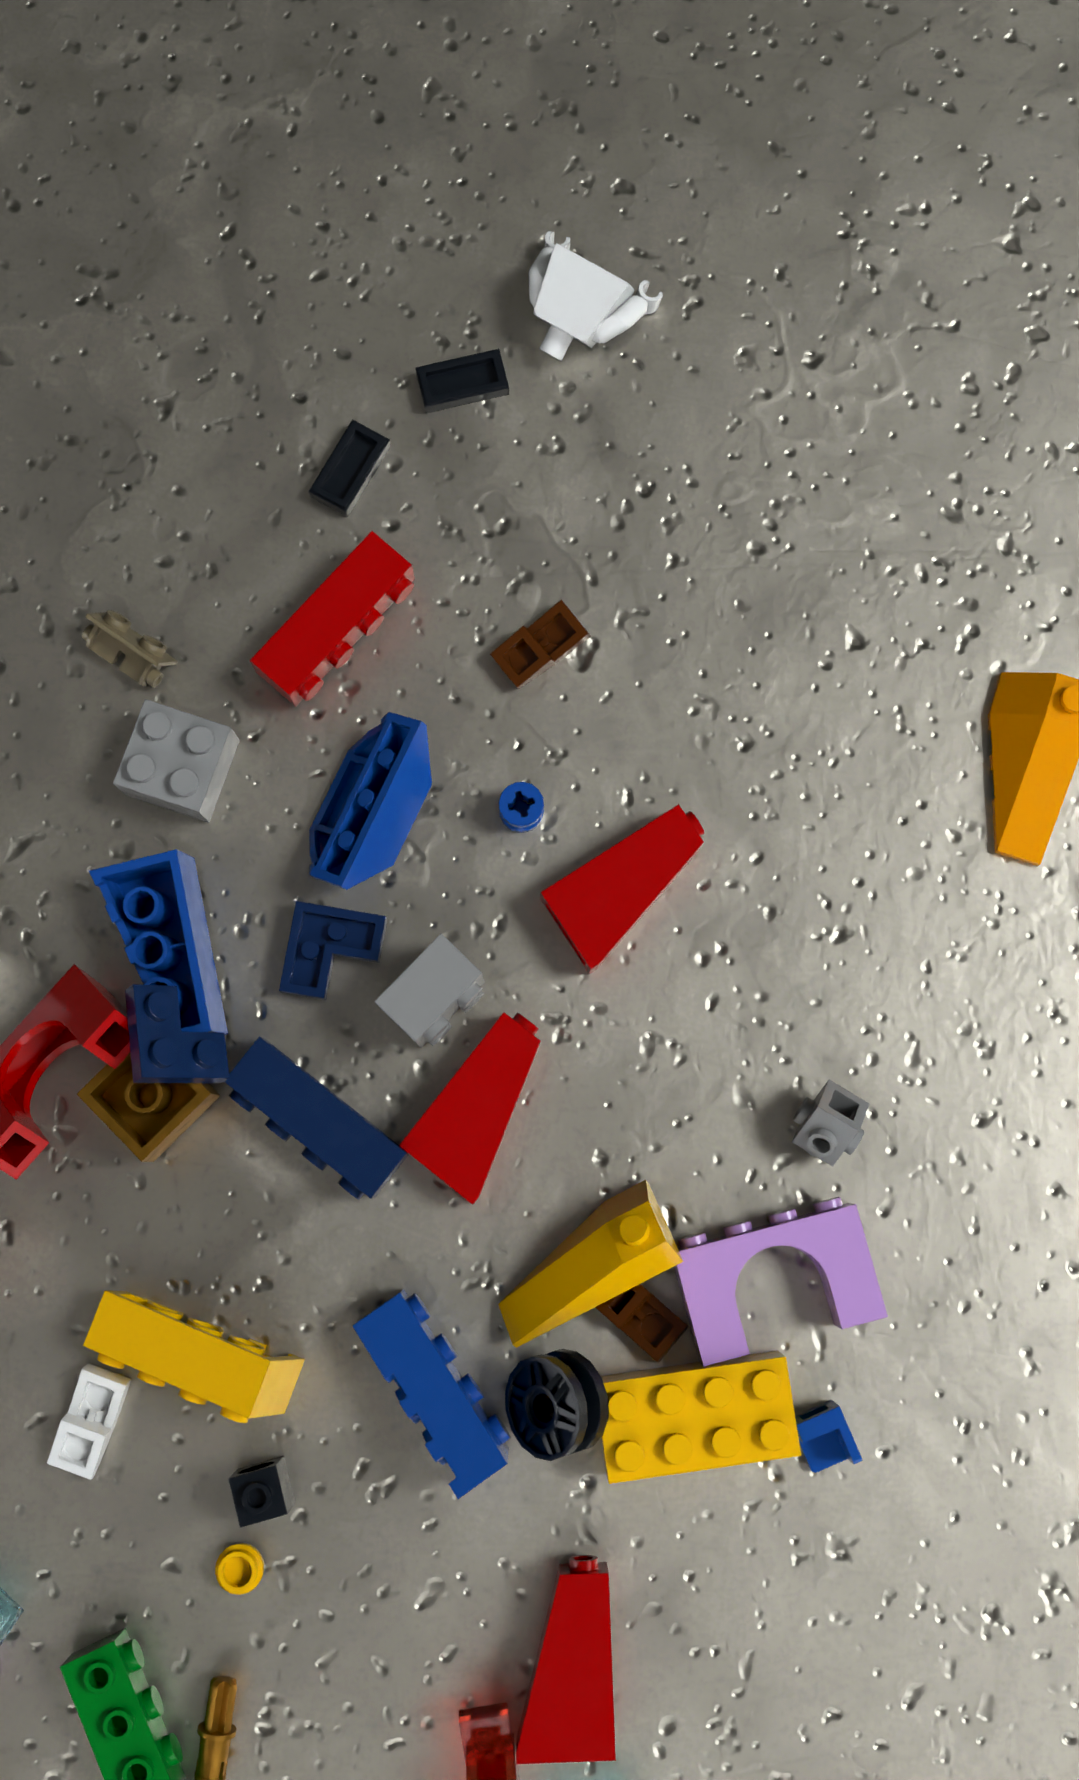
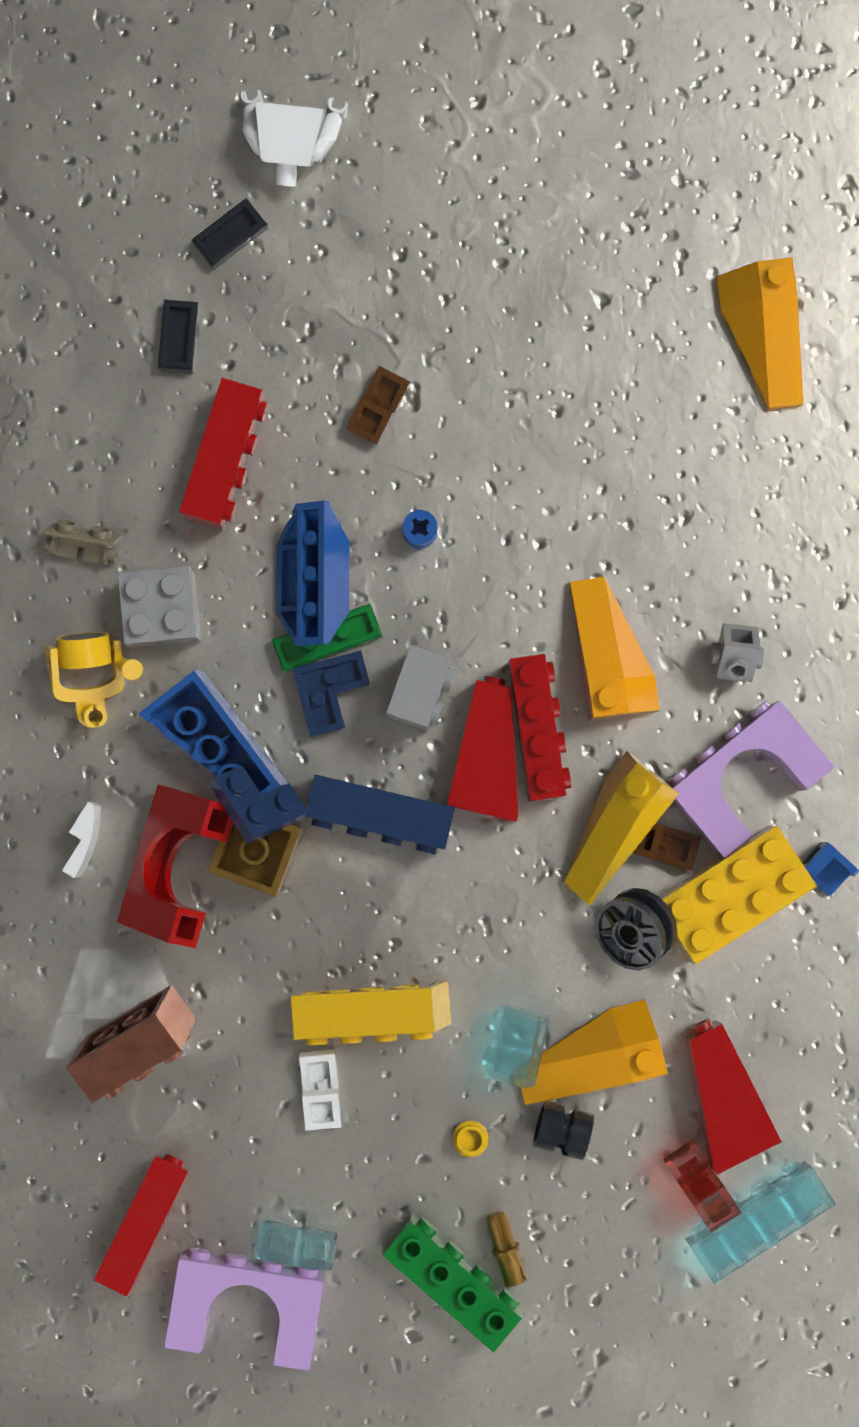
camera: 25 degrees left, 5 degrees up
black brick [228,1456,295,1528] -> none
blue wedge [353,1289,511,1499] -> none
red slope [540,804,704,974] -> none
none -> yellow piece [45,632,143,728]
none -> green tile [271,603,383,674]
none -> clear light blue brick [482,1005,550,1088]
none -> red brick [508,654,572,802]
none -> light orange wedge [516,999,668,1105]
none -> black wheel [533,1101,594,1160]
none -> light orange wedge [569,577,660,721]

